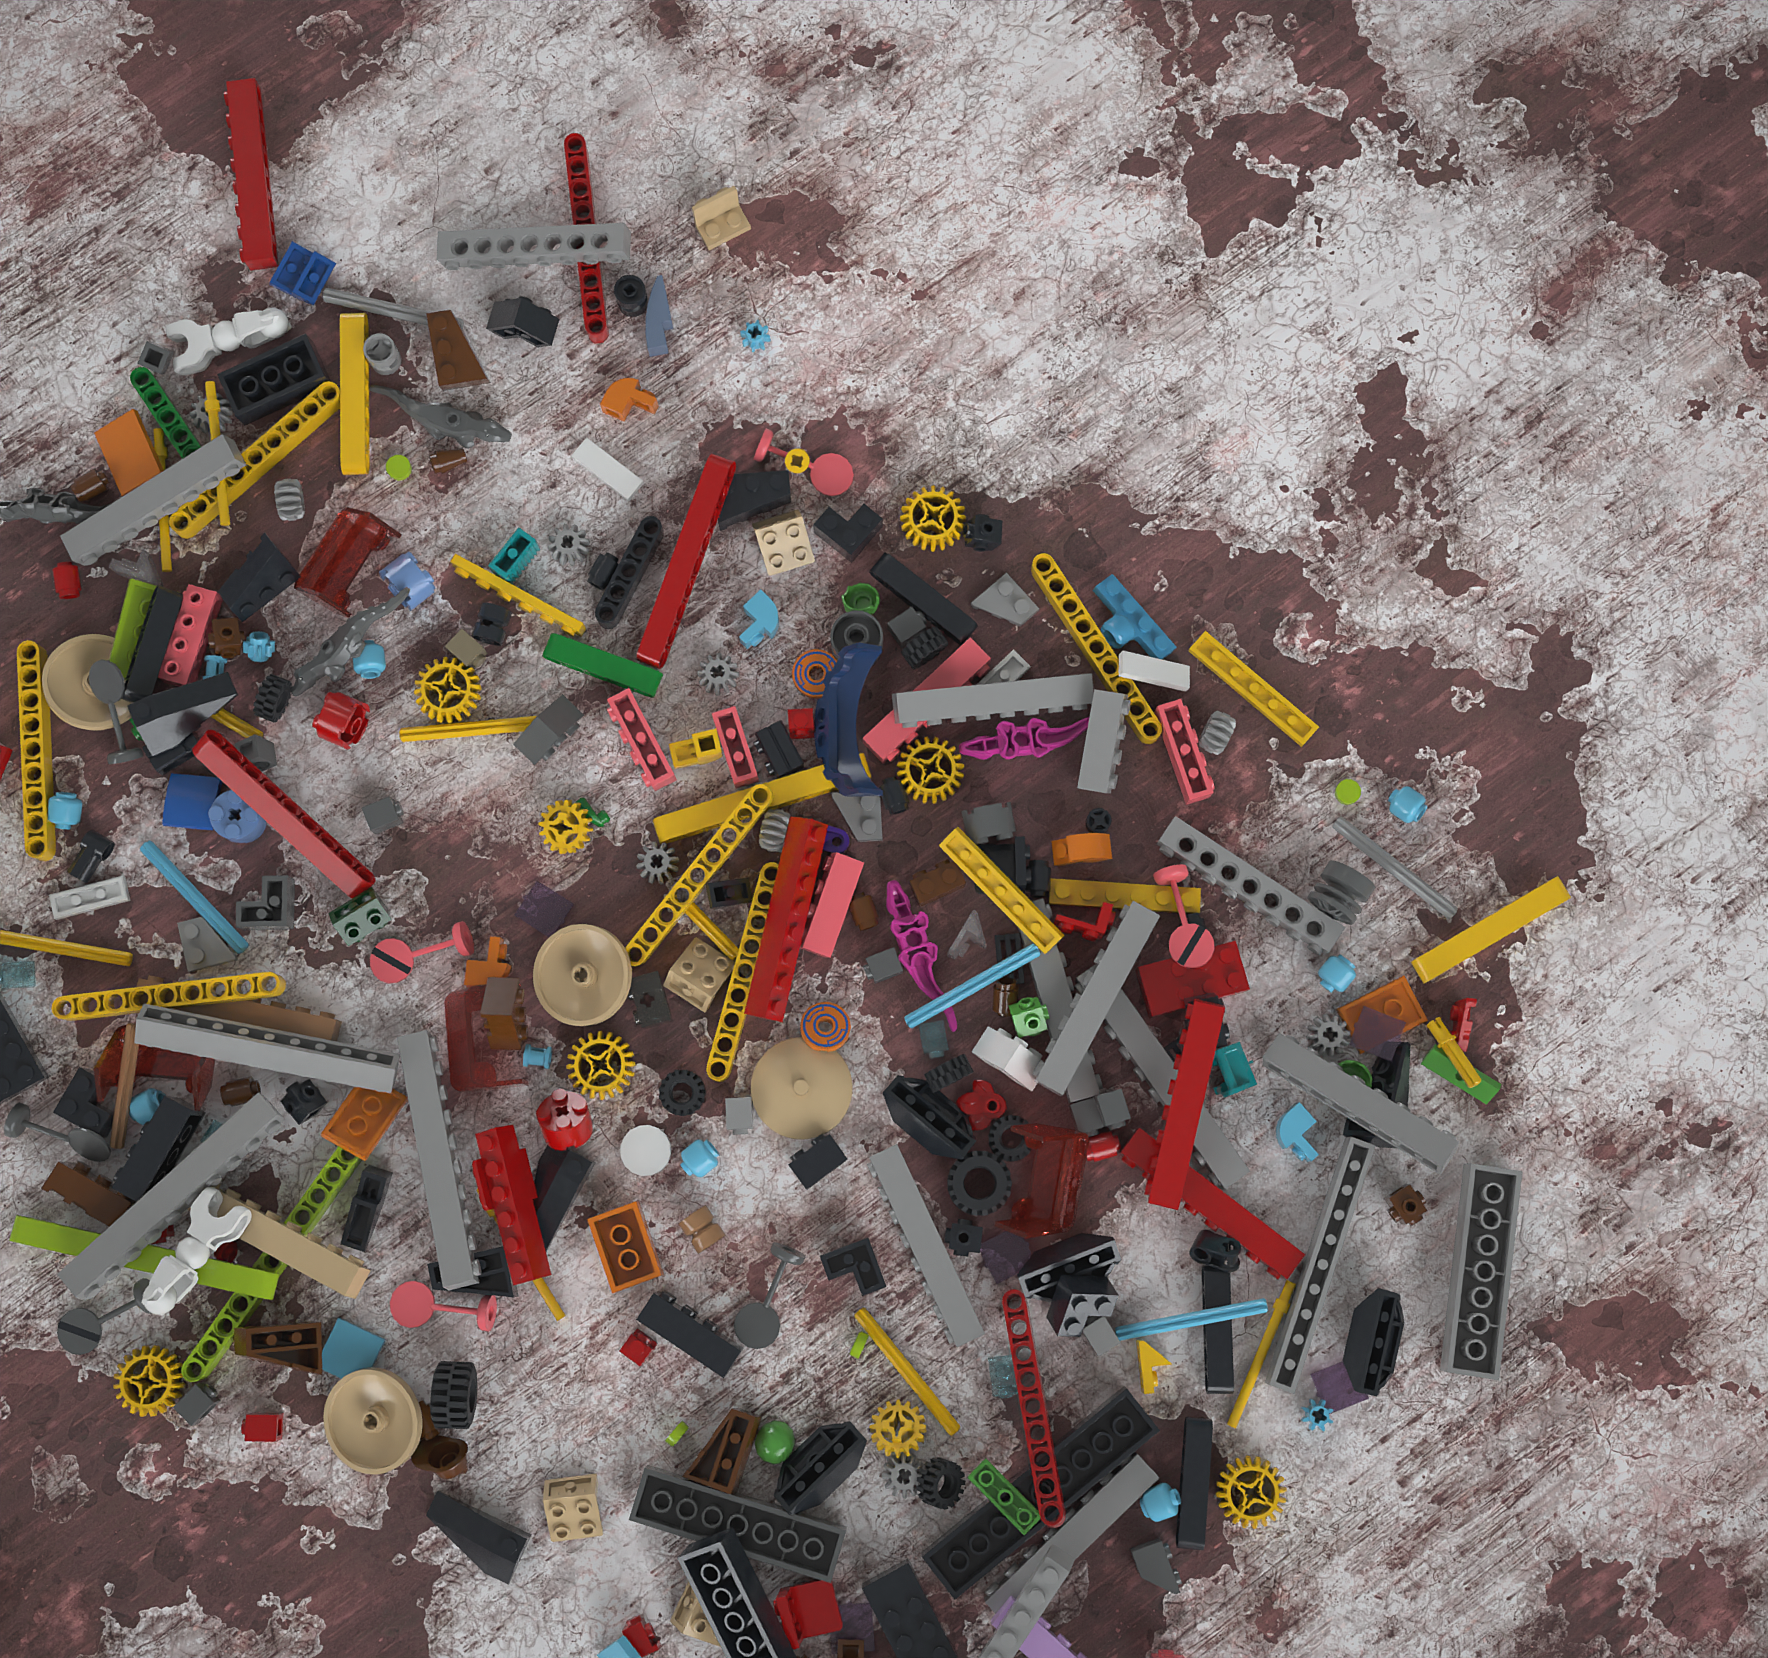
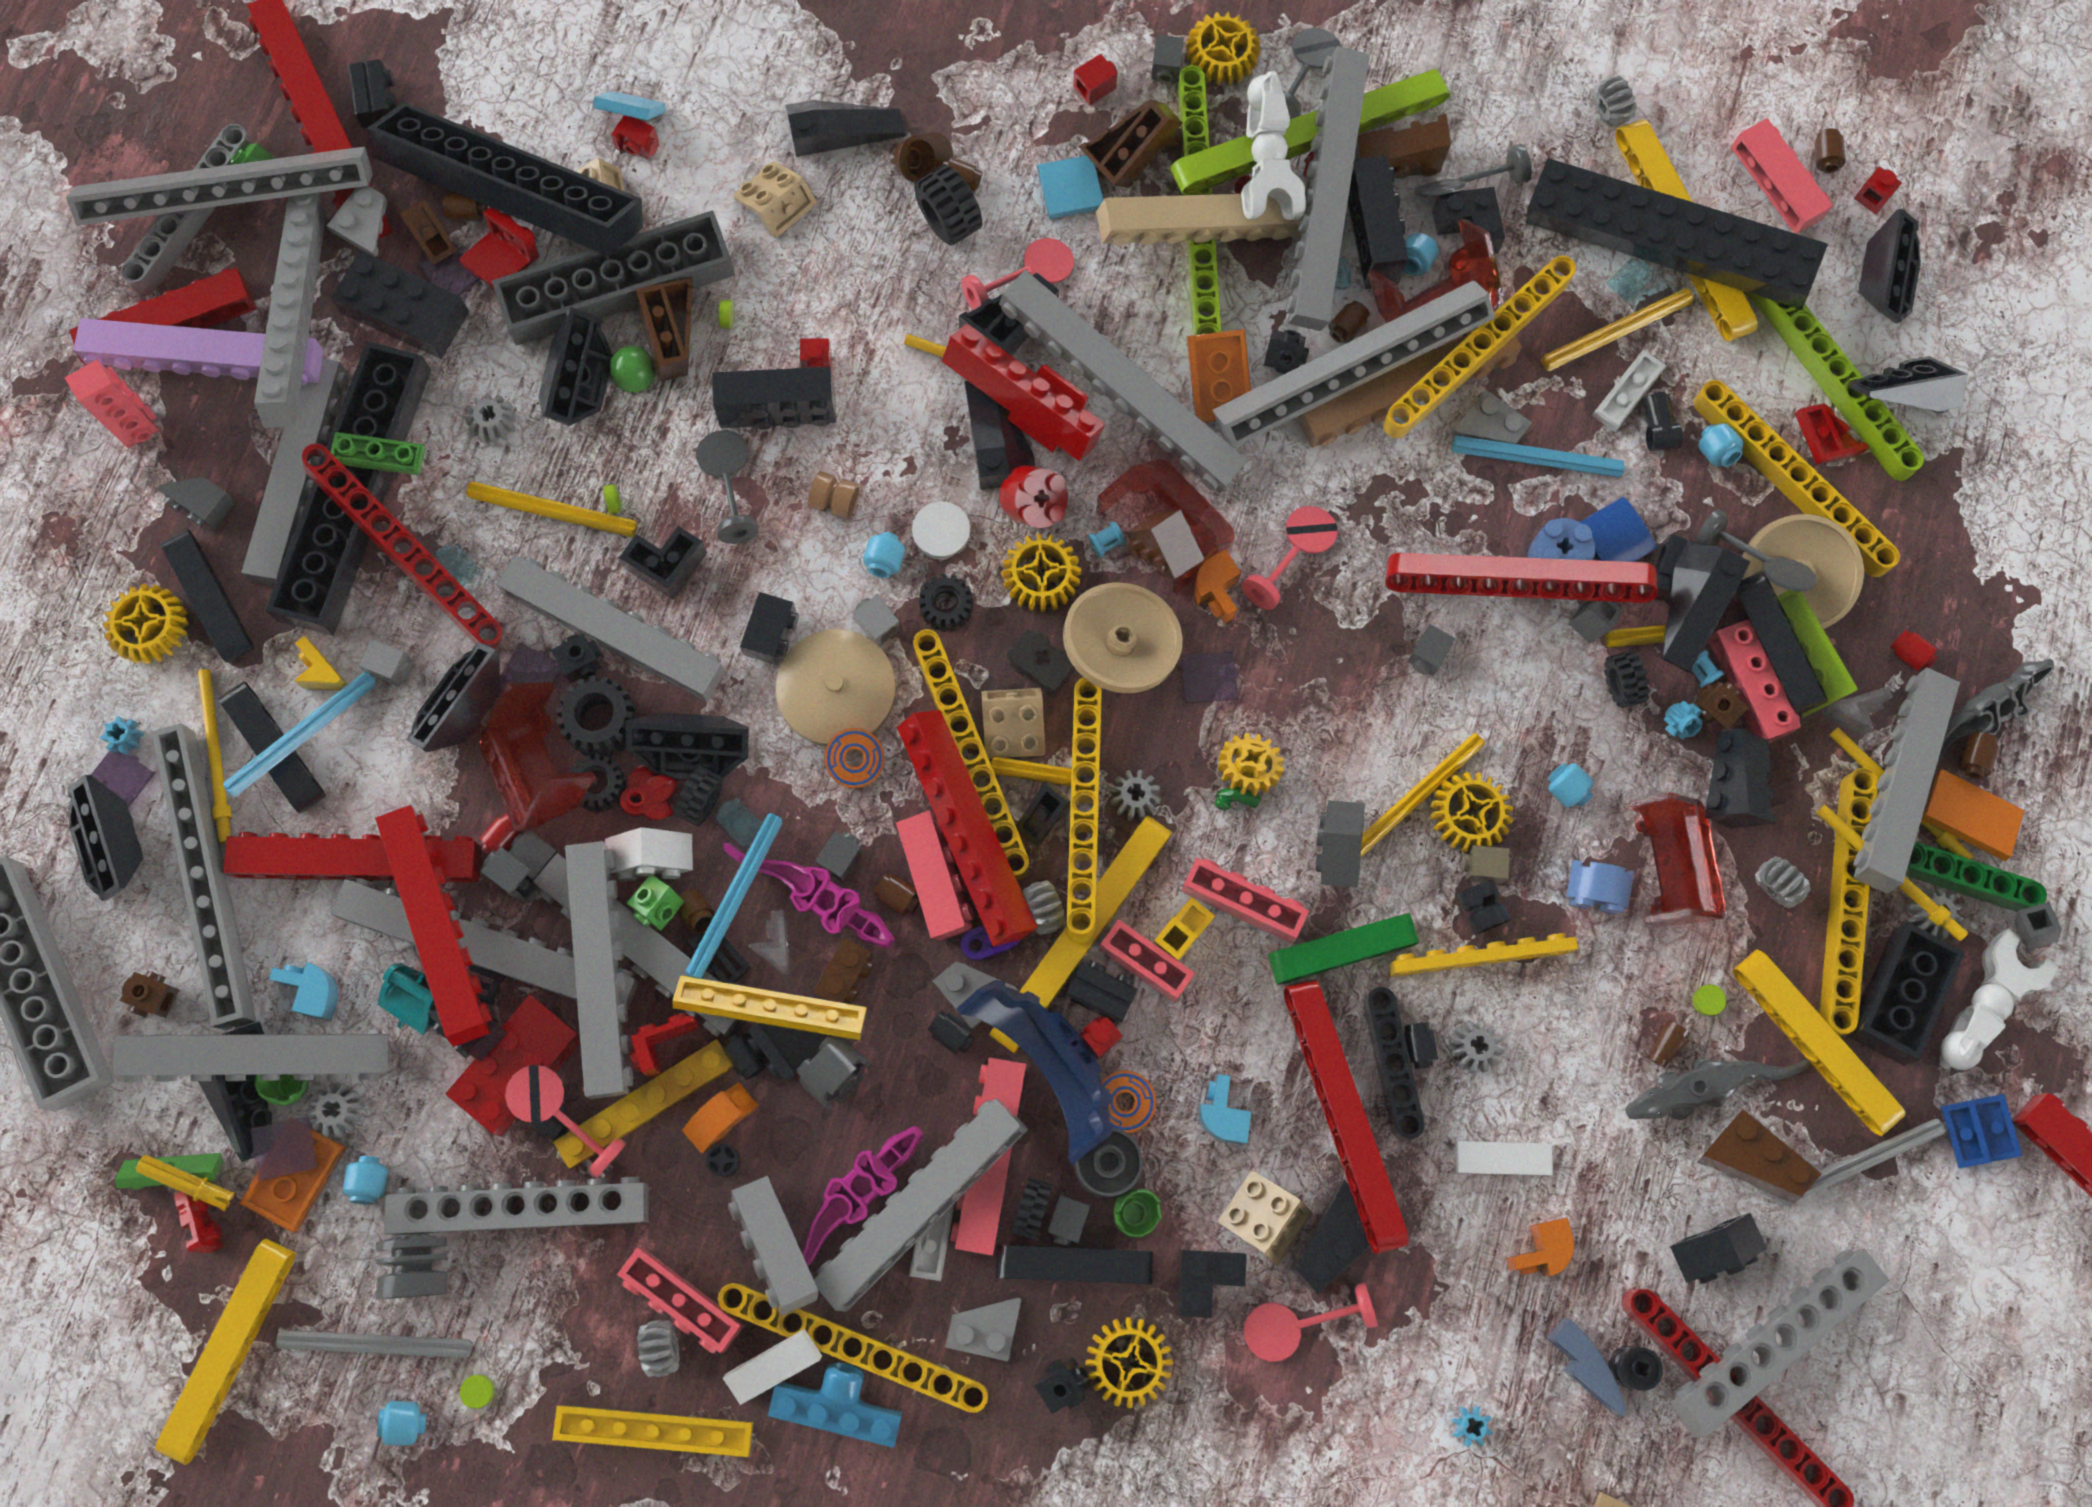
camera: 140 degrees right, 5 degrees down
medium nougat axle [110,1023,139,1149] -> none
dark grey brick [236,875,295,930] -> none
dark grey animal [290,587,410,696] -> none
red brick [312,692,370,750] -> none
tan dish [324,1367,422,1474] -> none
brick [328,887,392,946] -> none
black slope [340,1165,393,1252] -> none
light grey wheel [363,333,402,375] -> none
teal brick [488,527,540,585] -> none
orange brick [587,1201,664,1293] -> none
light grey gear [697,653,740,696] -> none
yellow wheel [785,448,810,473] -> none
yellow gear [869,1399,927,1458] -> none
yellow gear [897,737,964,804] -> none
black tyre [916,1457,966,1510] -> none
black brick [1046,1275,1119,1337] -> none
medium azure head [1140,1483,1181,1522] -> none
black piece [1189,1229,1241,1273] -> none

